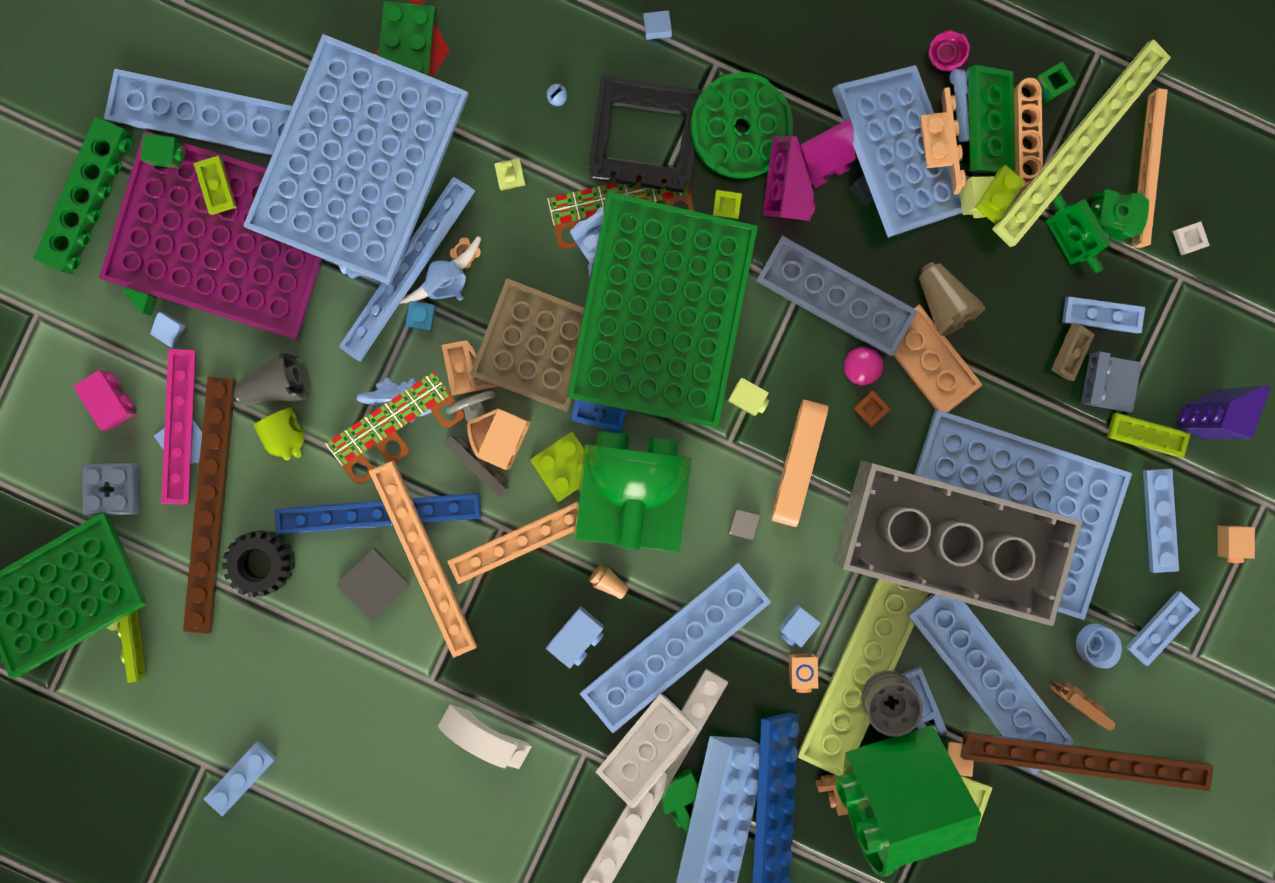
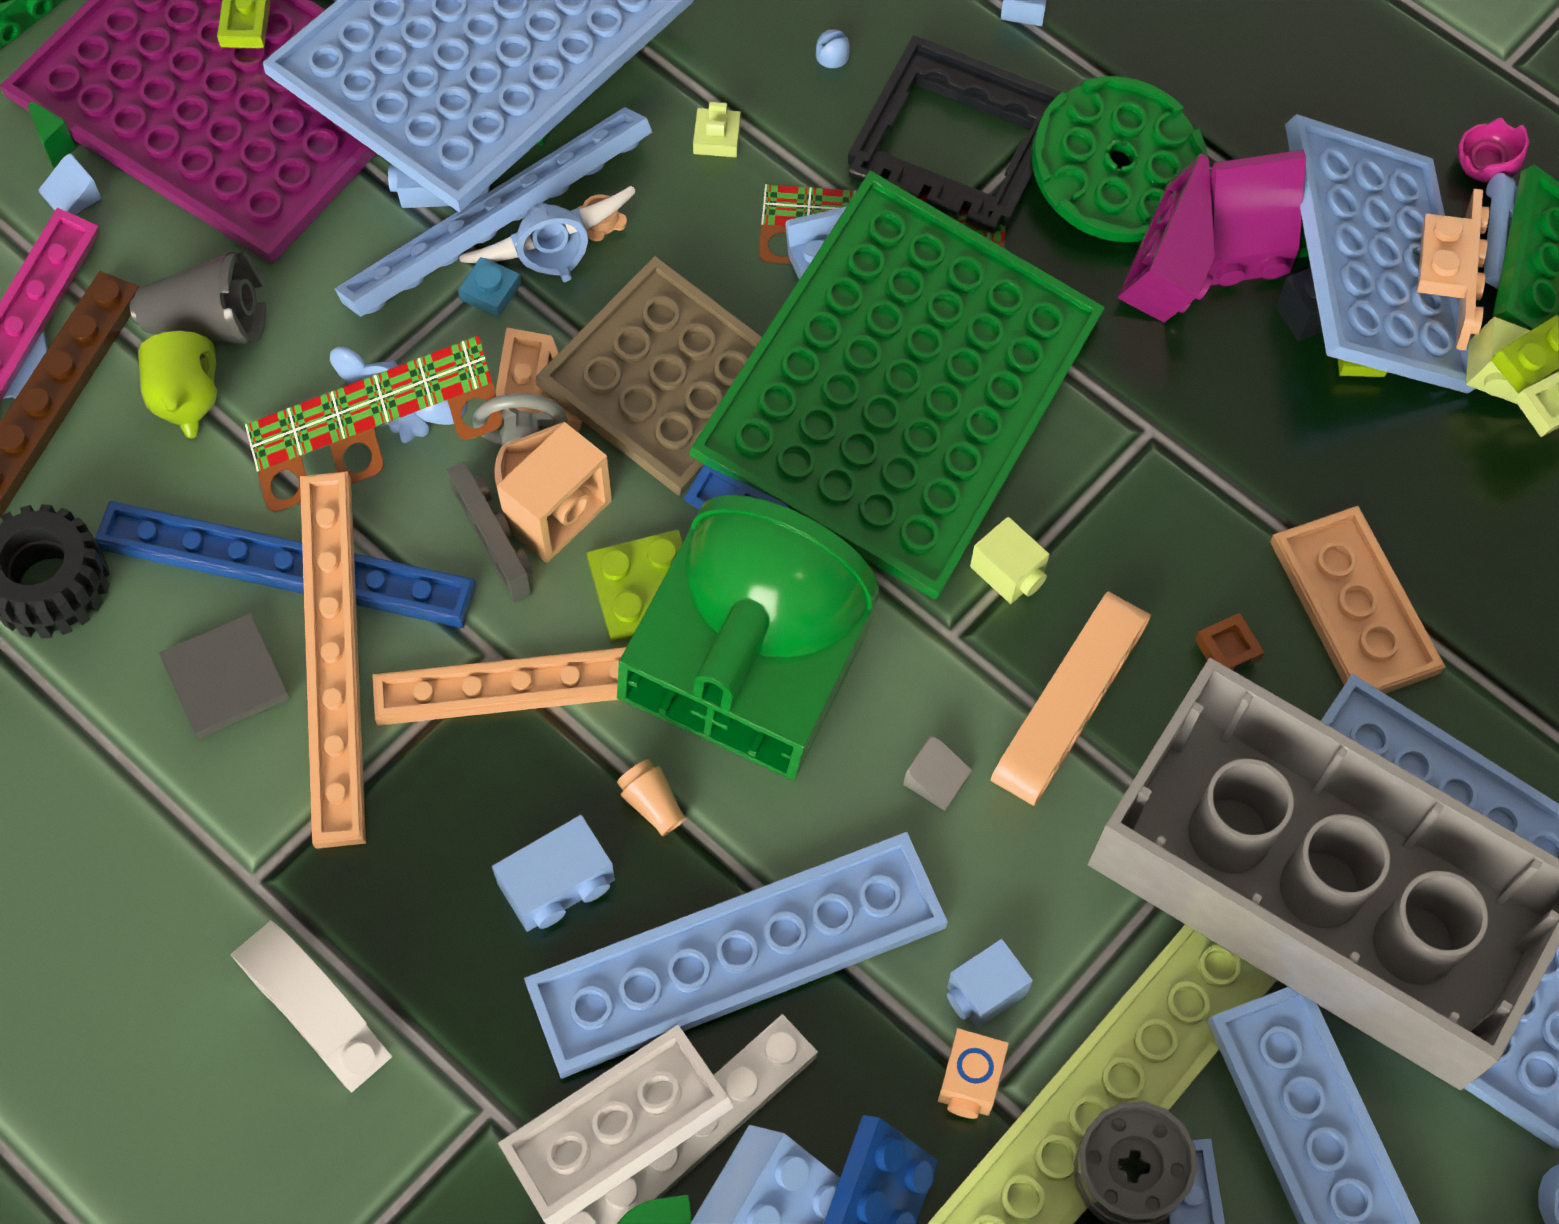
camera: 15 degrees right, 25 degrees down
lime plate [713,190,742,221] -> none
sand blue plate [756,236,918,357] -> none
dark pink hair [844,346,884,385] -> none
dark tan cone [918,262,985,336] -> none

